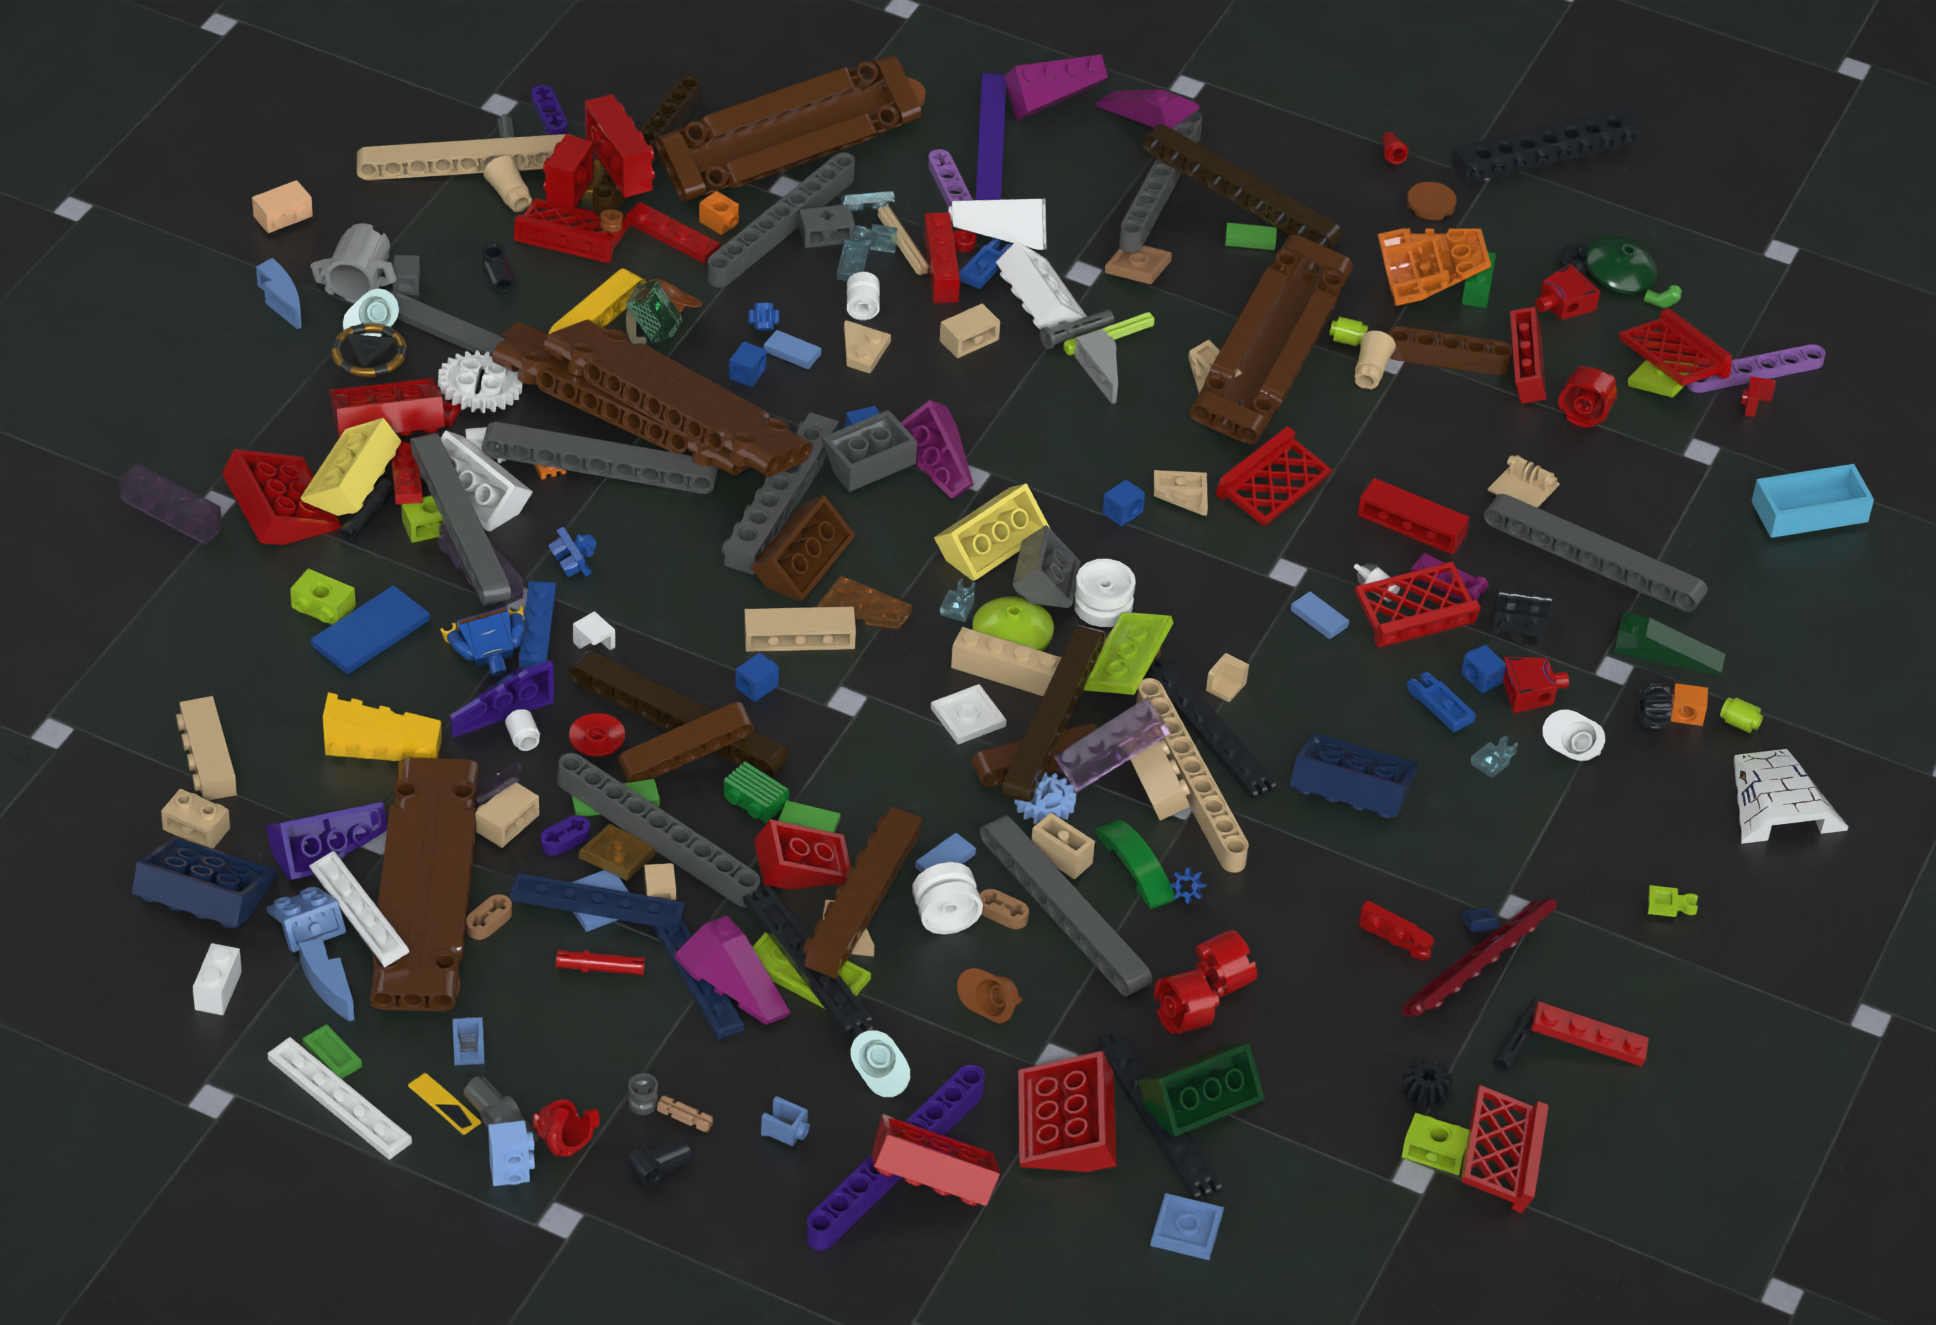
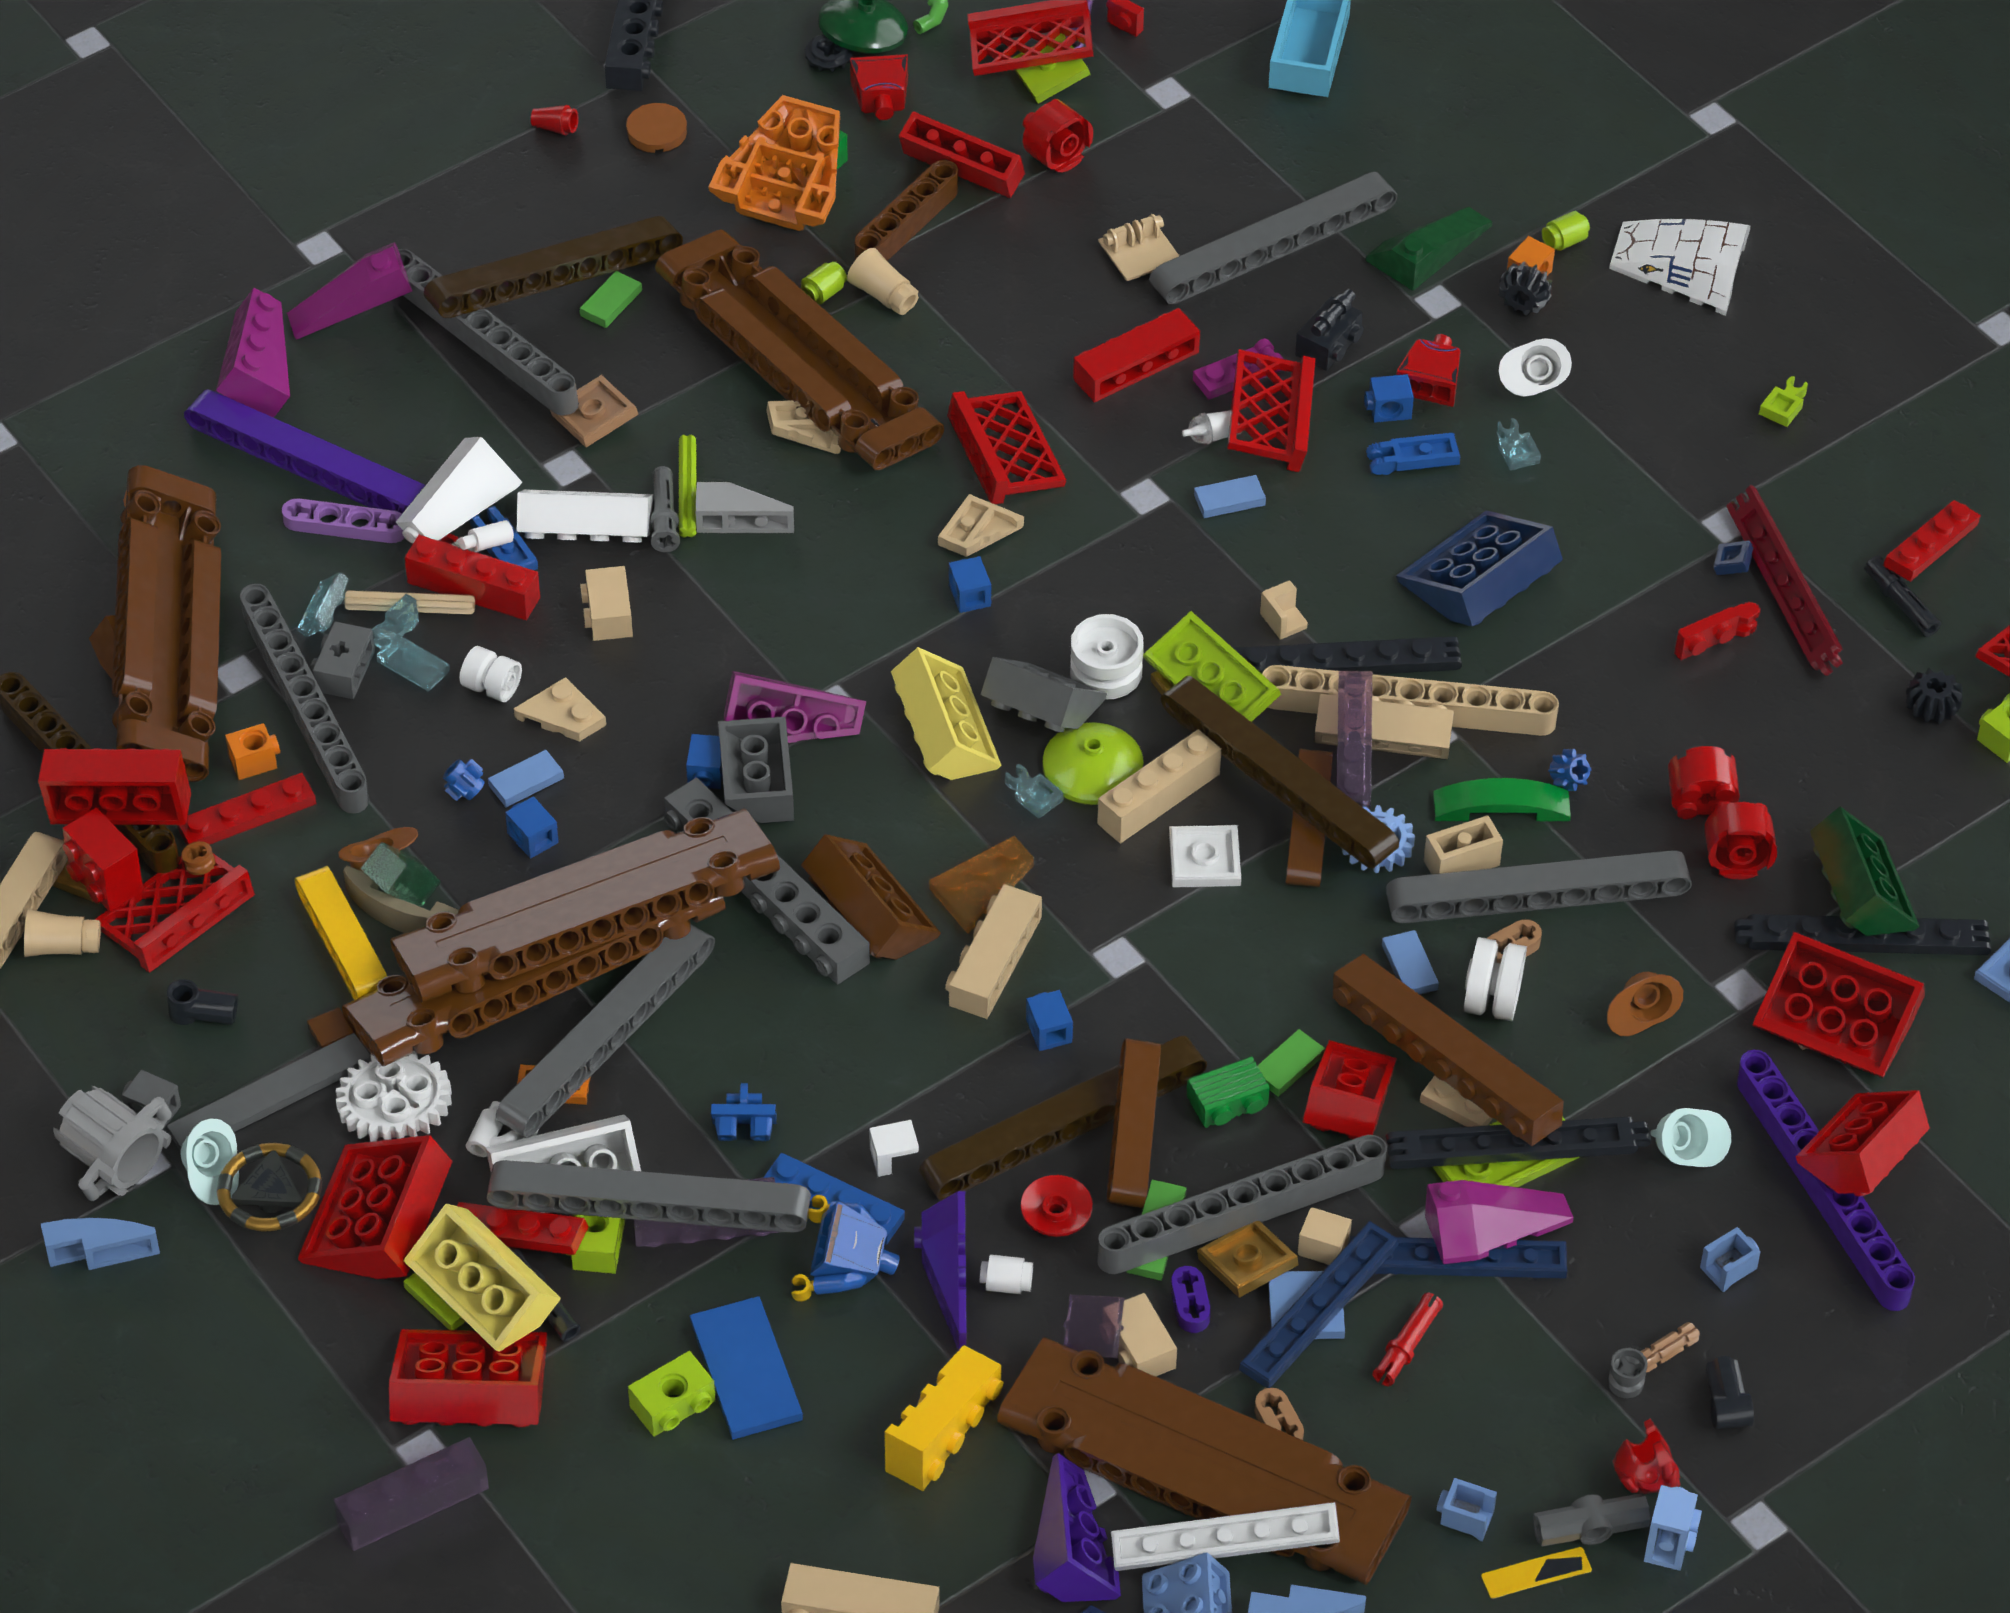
camera: 60 degrees left, 5 degrees up
none -> white plant [452,520,514,552]

